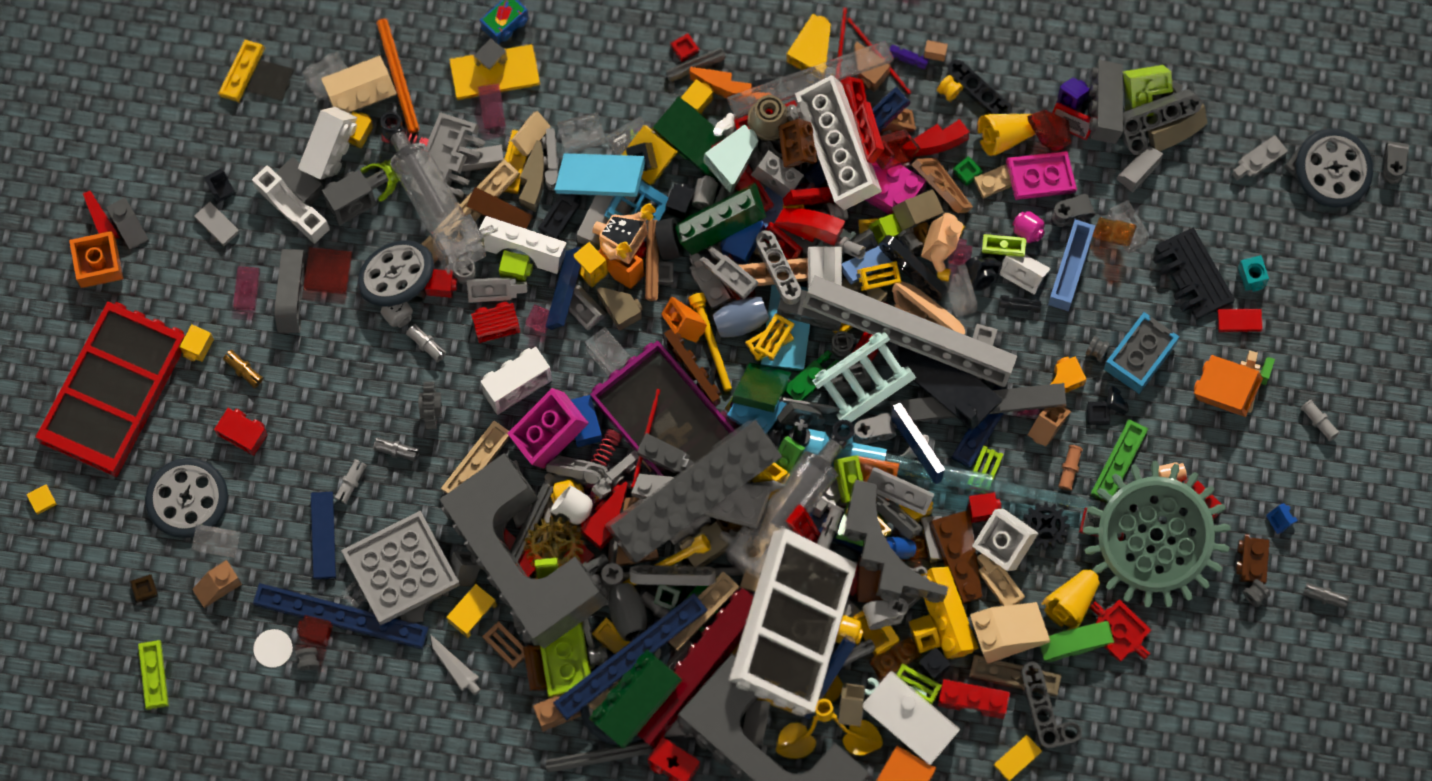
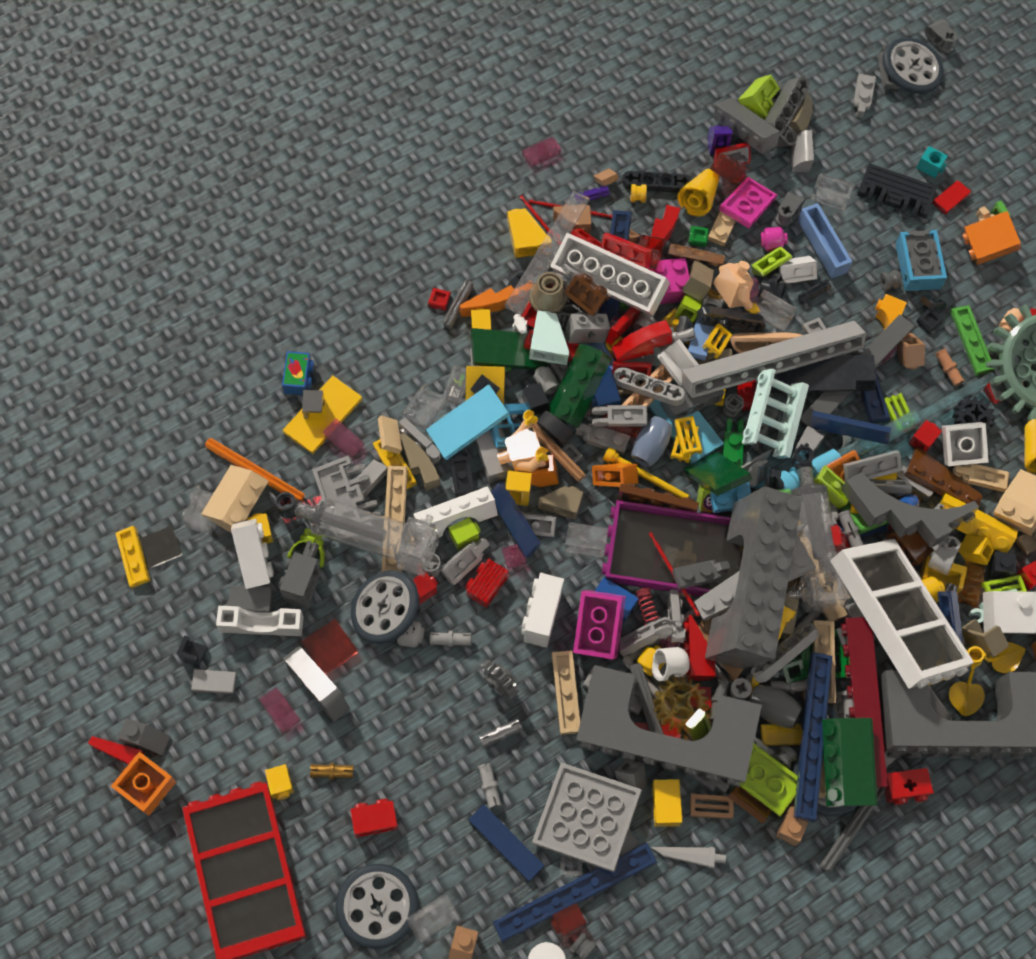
camera: 45 degrees left, 5 degrees down
reddish brown tile [465,187,533,229] -> none
clear orange slope [1092,217,1137,246] -> none

